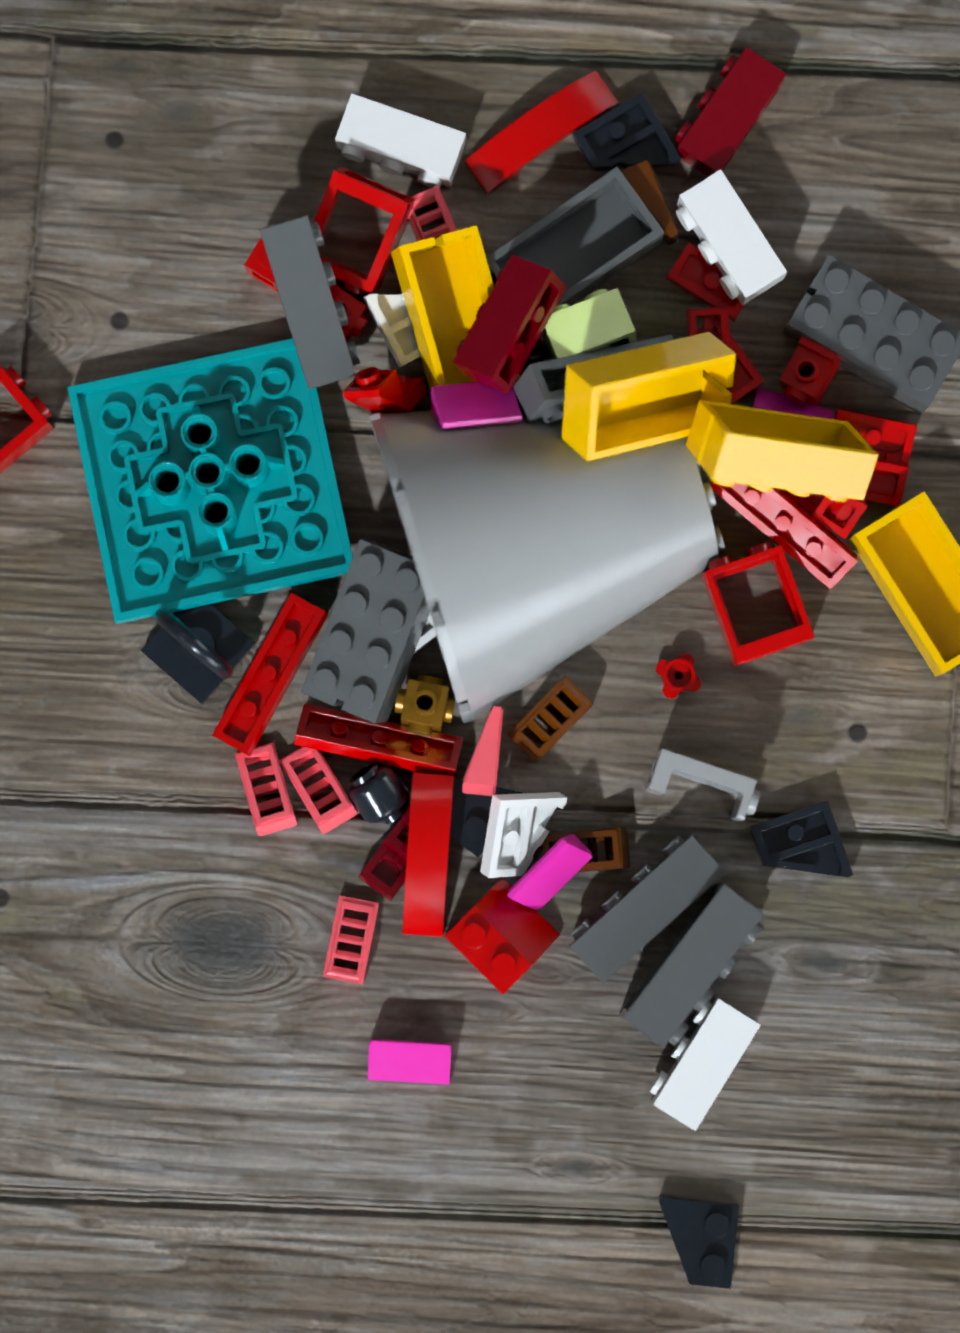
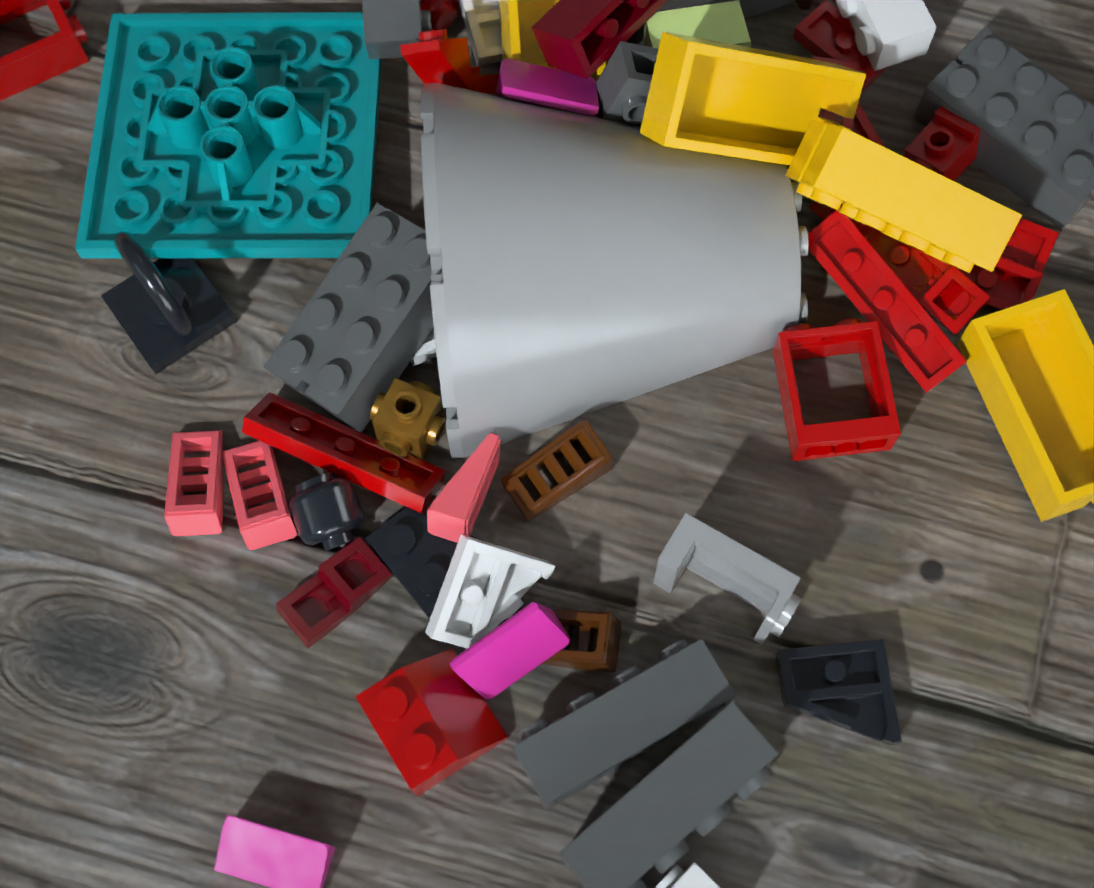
camera: 15 degrees right, 15 degrees down
red plate [212,593,329,756] -> none
coral slope [322,895,379,984] -> none
red slope [402,772,454,937] -> none
red plate [655,653,701,699] -> none

